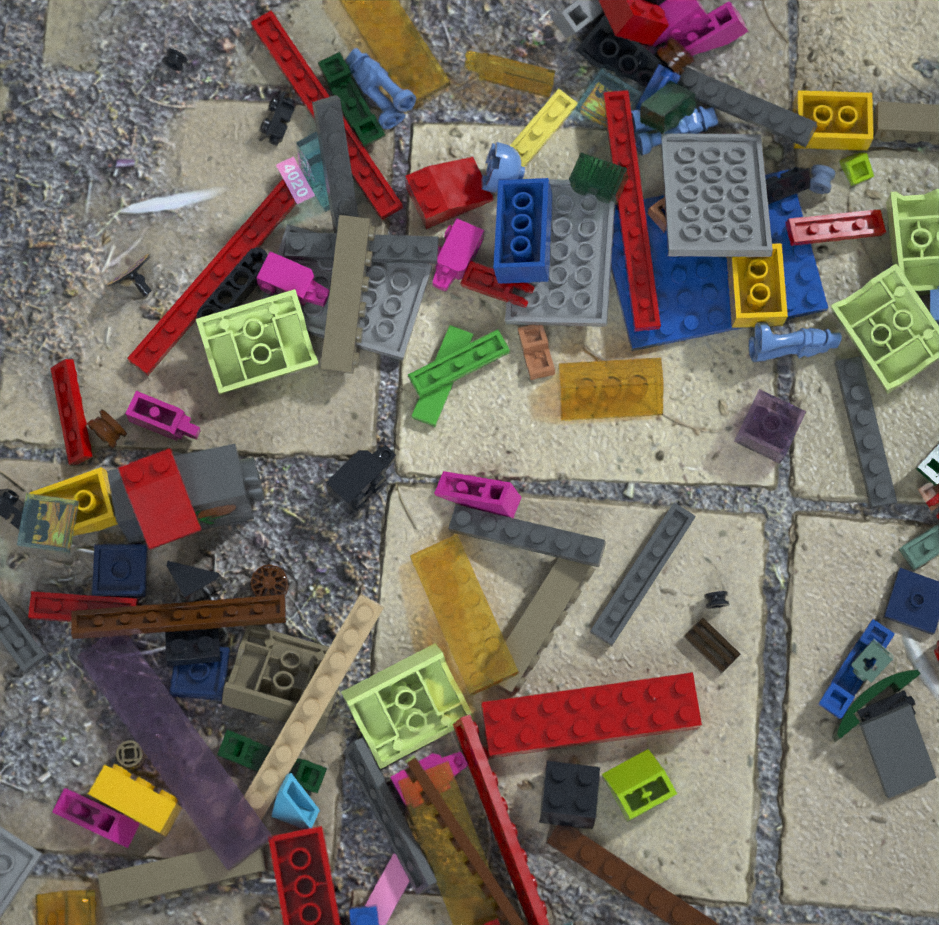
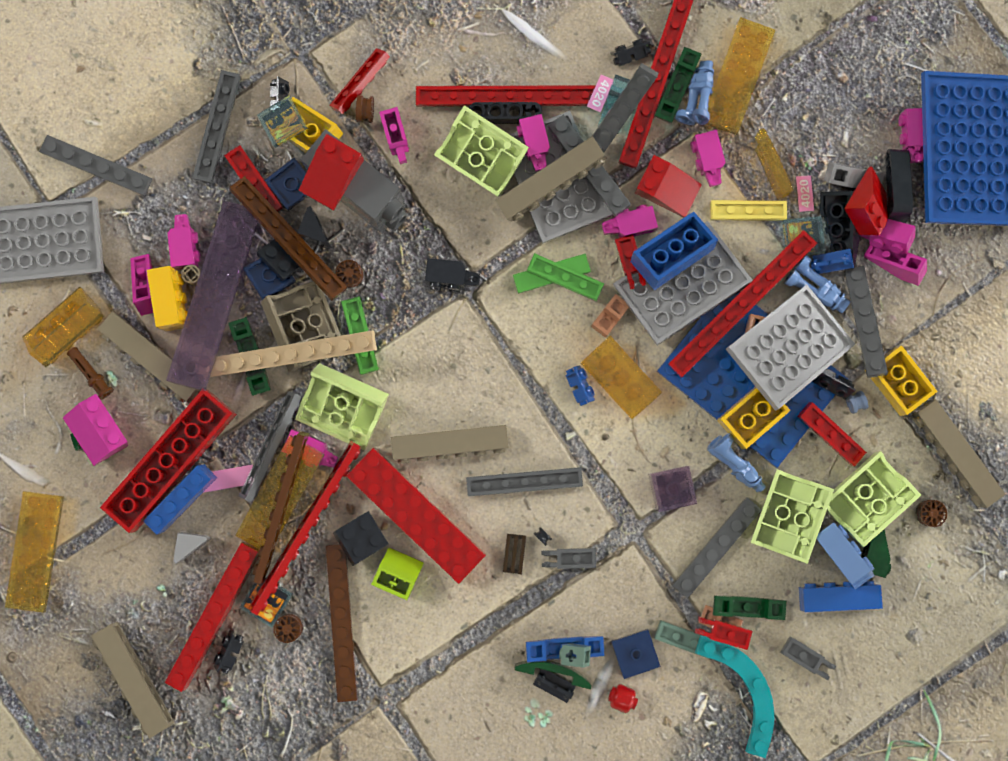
camera: 55 degrees right, 10 degrees up
black shield [107,254,152,296] -> none
medium azure slope [271,773,320,829] -> none
clear yellow plate [410,534,520,696] -> none
dark pink slope [434,471,522,518] -> none
dark grey plate [448,505,606,567] -> none
medium blue cylinder [482,142,525,193] -> none
clear green brick [569,152,629,204] -> none
clear green brick [640,81,696,134] -> none
reddish brown wheel [656,37,695,75] -> none
lime slope [839,152,874,186] -> none
dark grey tile [859,703,937,798] -> none
none -> dark pink hinge [167,214,200,270]
none -> bright green tile [341,296,379,375]
none -> dark grey hinge [541,548,596,569]
none -> blue hinge [565,365,595,406]
none -> dark pink hinge [690,130,725,187]
none -> bright pink sticker [796,176,814,212]

